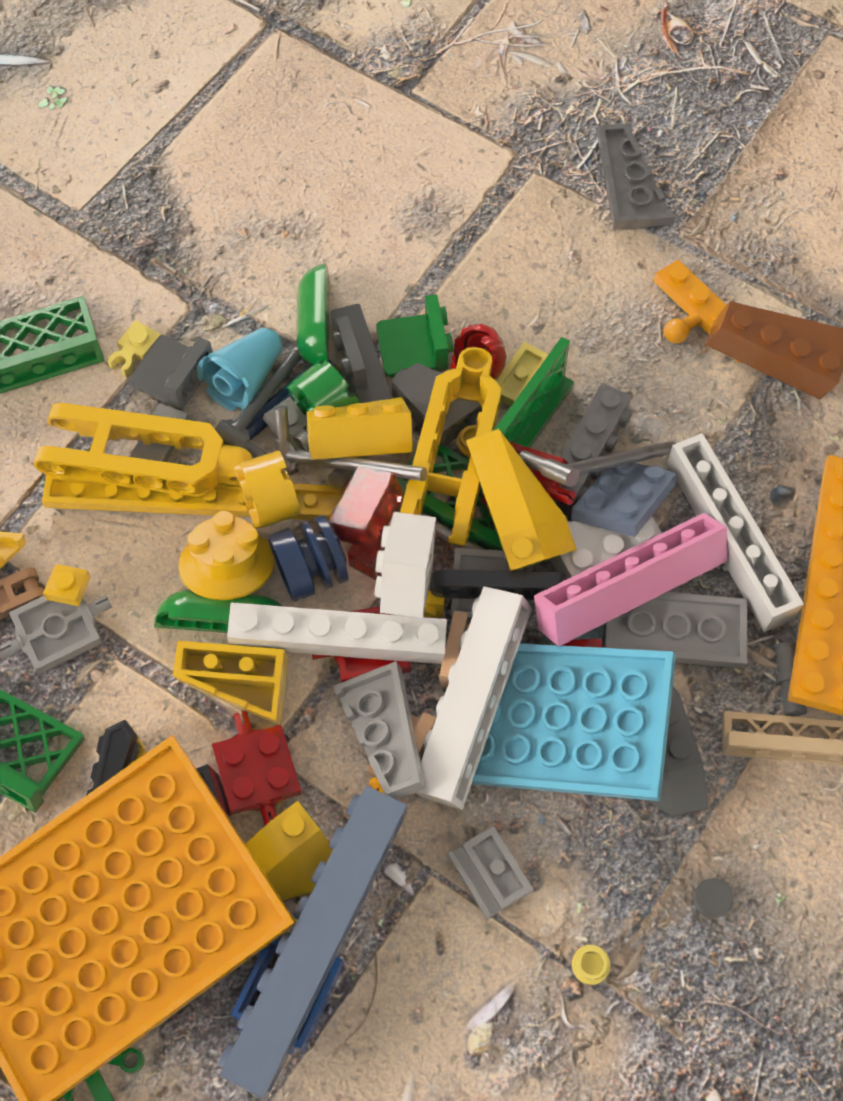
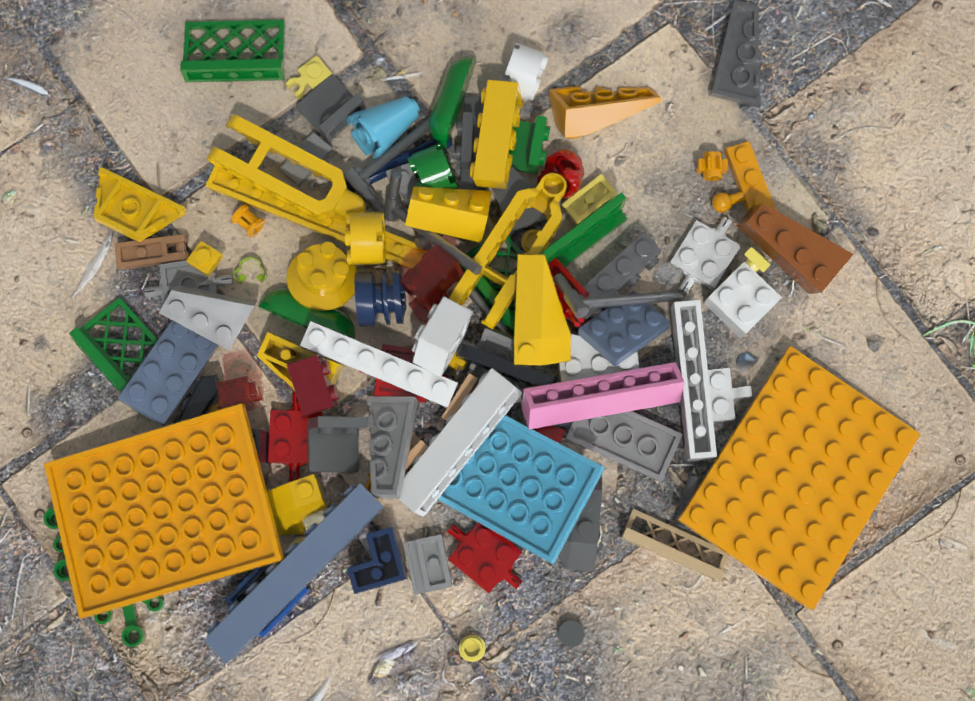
camera: 20 degrees right, 15 degrees up
none -> sand blue plate [118,320,219,427]
none -> light grey wedge [159,285,257,351]
none -> clear red brick [216,376,264,411]
none -> light orange bush [231,204,265,238]
none -> lime piece [233,257,268,283]
none -> dark red brick [287,355,339,416]
none -> dark grey bracket [307,416,368,472]
none -> dark blue brick [347,527,408,594]
none -> red plate [447,522,523,594]
none -> yellow wedge [470,80,524,189]
none -> white brick [502,42,549,101]
none -> light orange wedge [548,86,661,139]
none -> white plate [670,217,741,295]
none -> light orange gear [697,151,728,181]
none -> white brick [704,262,782,339]
none -> white plate [708,368,752,422]
none -> light yellow plate [744,247,772,272]

